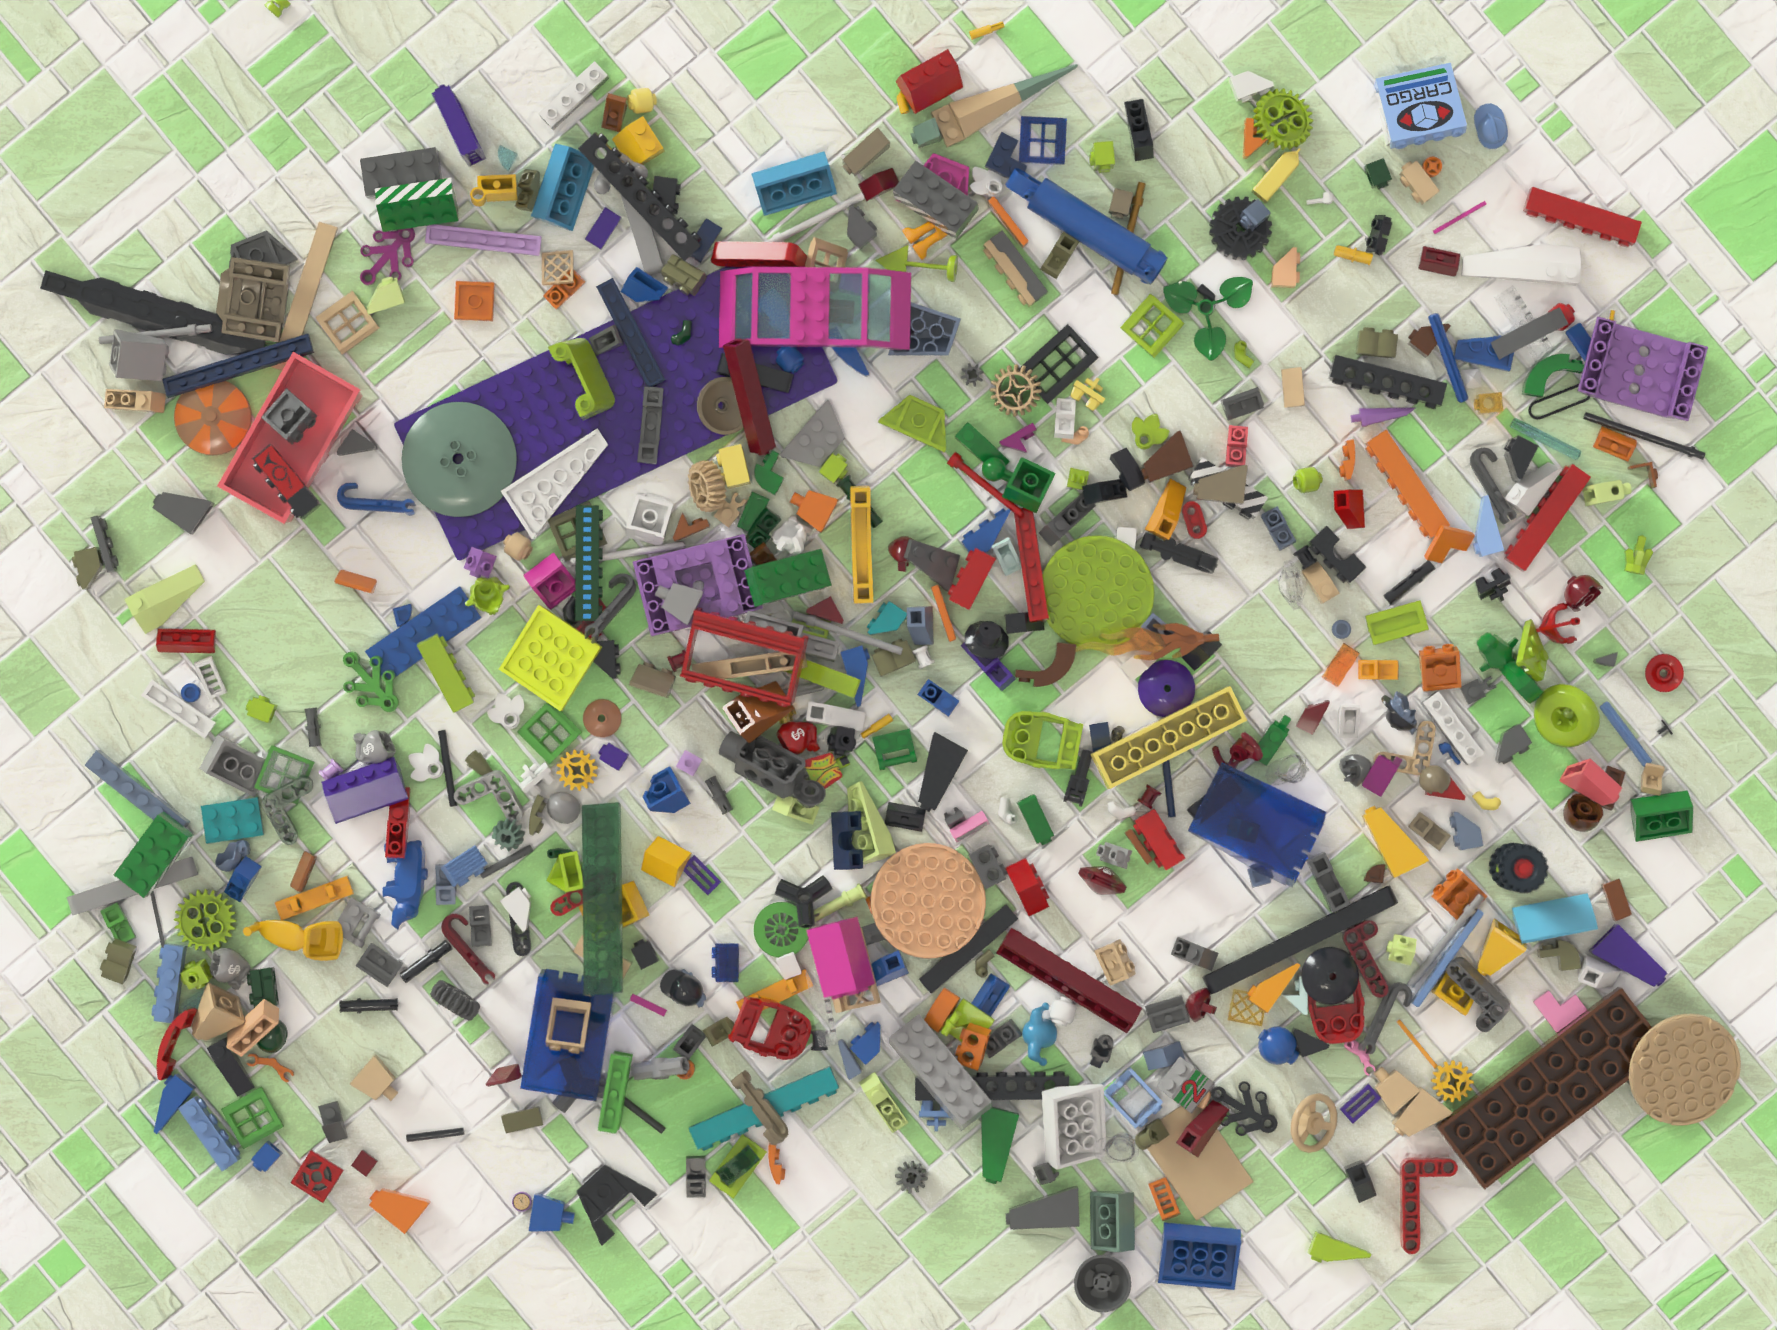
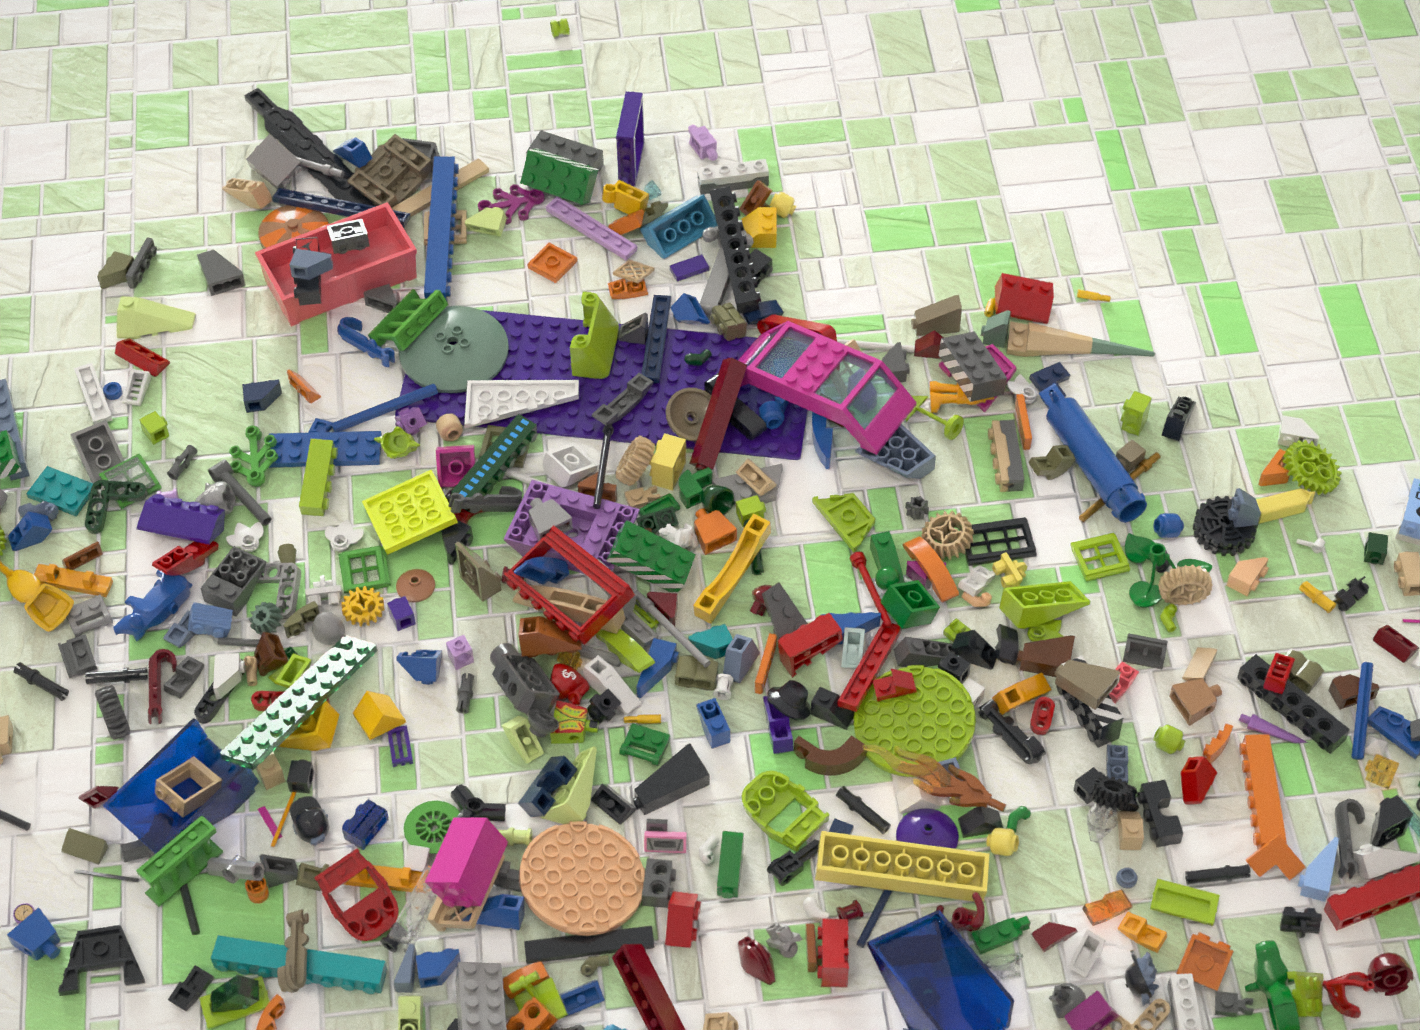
camera: 30 degrees right, 35 degrees down
black bar [438,730,457,807] -> none
dark azure slope [751,151,837,216] -> none
clear blue piece [1019,116,1067,165] -> none
none -> piece [74,869,139,882]
none -> dark grey slope [200,546,267,617]
none -> dark grey piece [208,459,272,526]
none -> dark blue slope [242,379,282,413]
none -> tan arm [243,656,258,686]
none -> reddish brown piece [254,632,288,676]
none -> light orange piece [270,792,296,847]
none -> sand blue slope [290,249,334,280]
none -> blue slope [332,137,373,168]
none -> blue axle [332,384,438,432]
none -> bright green fence [368,289,449,351]
none -> blue brick [424,156,459,301]
none -> blue slope [514,557,569,585]
none -> black bar [593,424,614,509]
none -> orange slope [608,209,644,235]
none -> lavender piece [688,124,718,161]
none -> dark green hat [701,485,734,515]
none -> tan slope [736,458,777,496]
none -> black pin [836,786,891,835]
none -> red slope [872,669,917,701]
none -> orange slope [902,536,959,602]
none -> black brick [938,652,971,684]
none -> light yellow head [986,828,1019,856]
none -> lime slope [999,581,1091,629]
none -> green arm [1006,806,1031,832]
none -> black brick [1073,767,1105,805]
none -> black tyre [1092,776,1132,810]
none -> blue head [1153,513,1184,538]
none -> tan gear [1158,565,1213,606]
none -> medium nougat torso [1169,678,1222,726]
none -> red slope [1263,653,1295,694]

